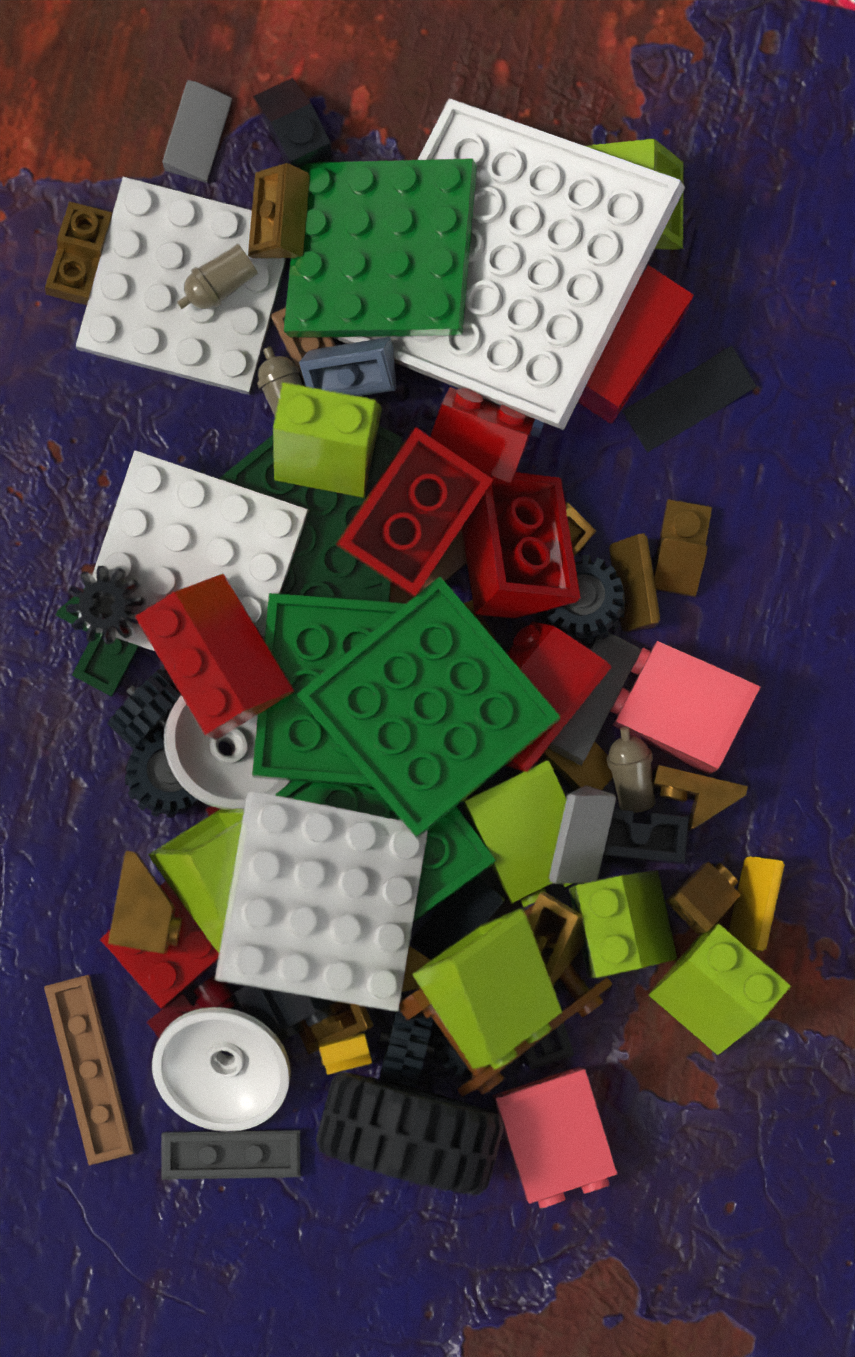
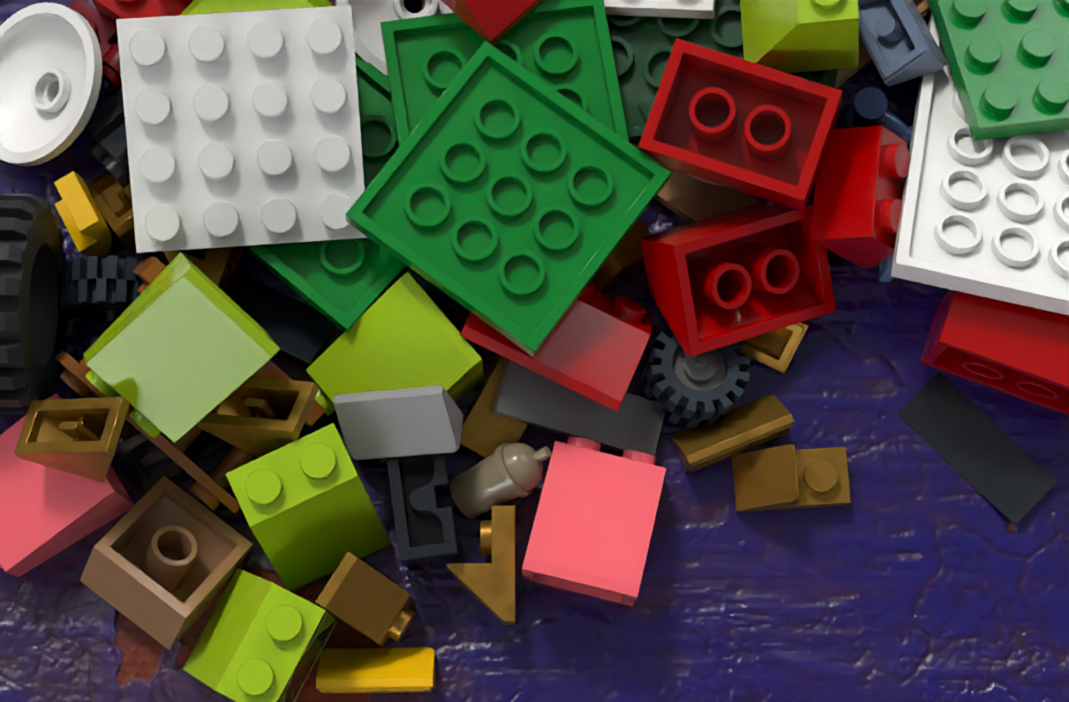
camera: 85 degrees right, 5 degrees down
none -> pearl gold slope [14,397,130,483]
none -> medium nougat slope [80,476,253,651]
none -> dark blue piece [838,87,913,149]

